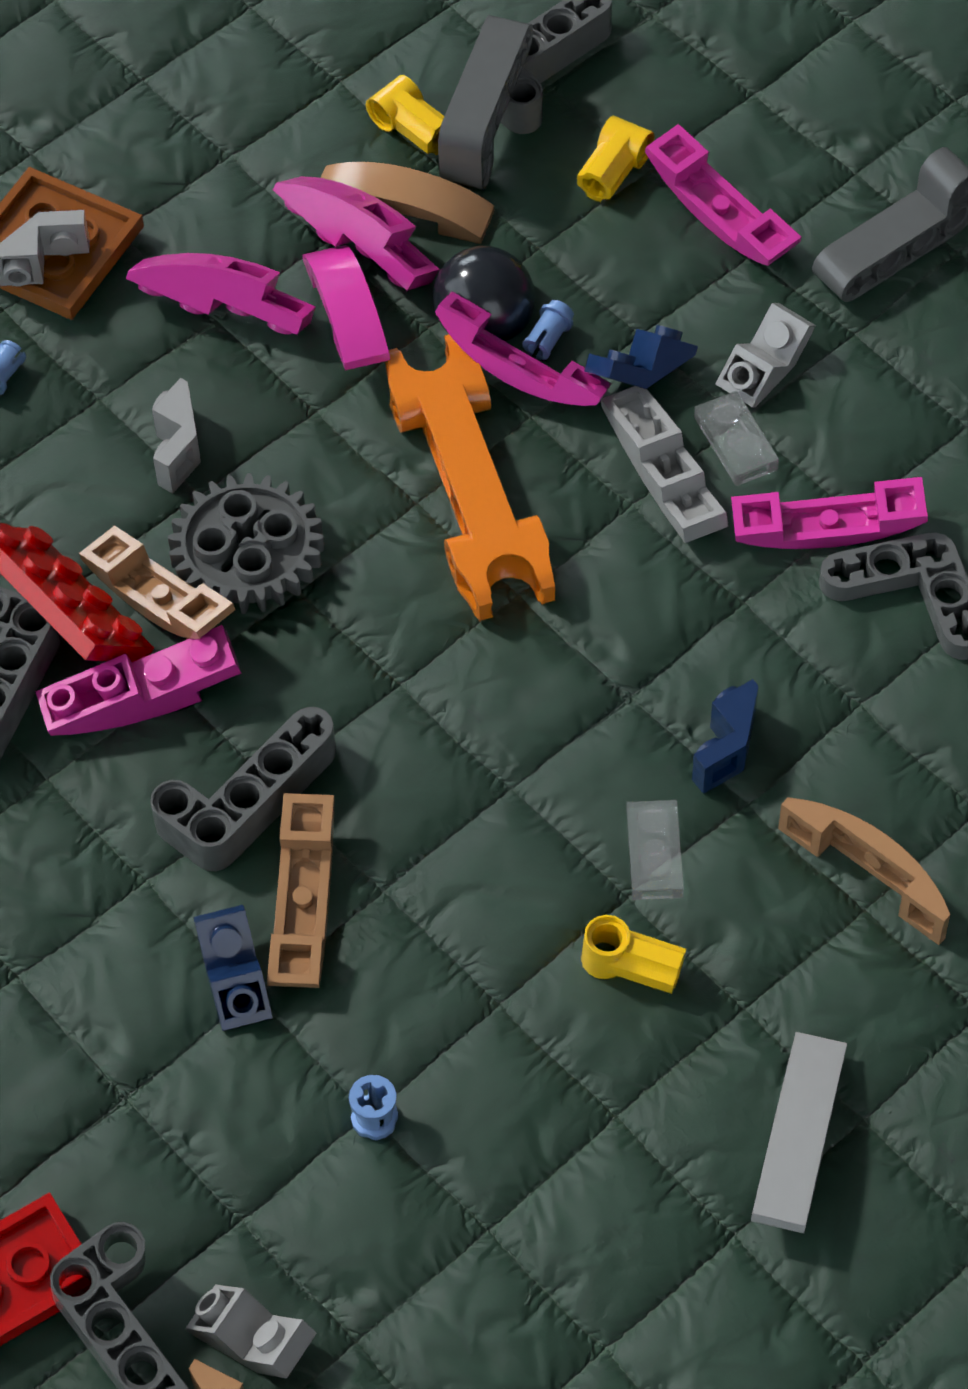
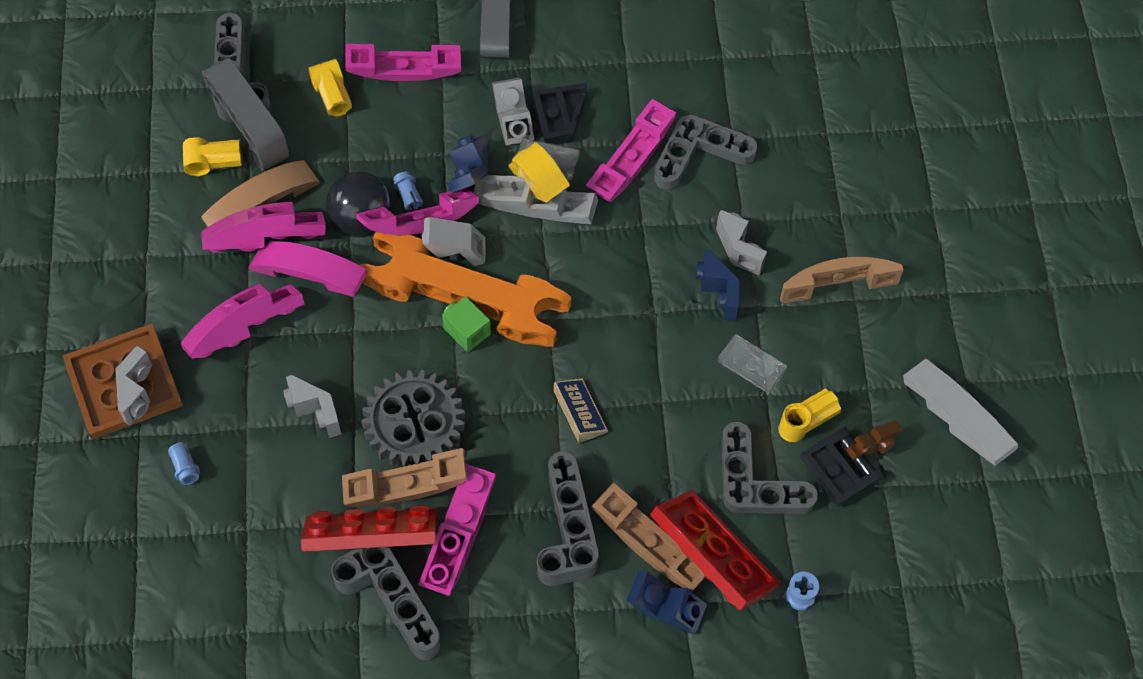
camera: 55 degrees left, 5 degrees up
none -> light grey slope [422,217,486,266]
none -> bright green brick [442,296,491,353]
none -> yellow brick [508,142,570,203]
none -> black wing [532,83,587,145]
none -> slope [554,378,608,444]
none -> red plate [650,490,781,611]
none -> light grey slope [716,210,767,275]
none -> dark grey beam [721,422,818,514]
none -> black plate [800,427,885,507]
none -> reddish brown plate [846,420,903,460]

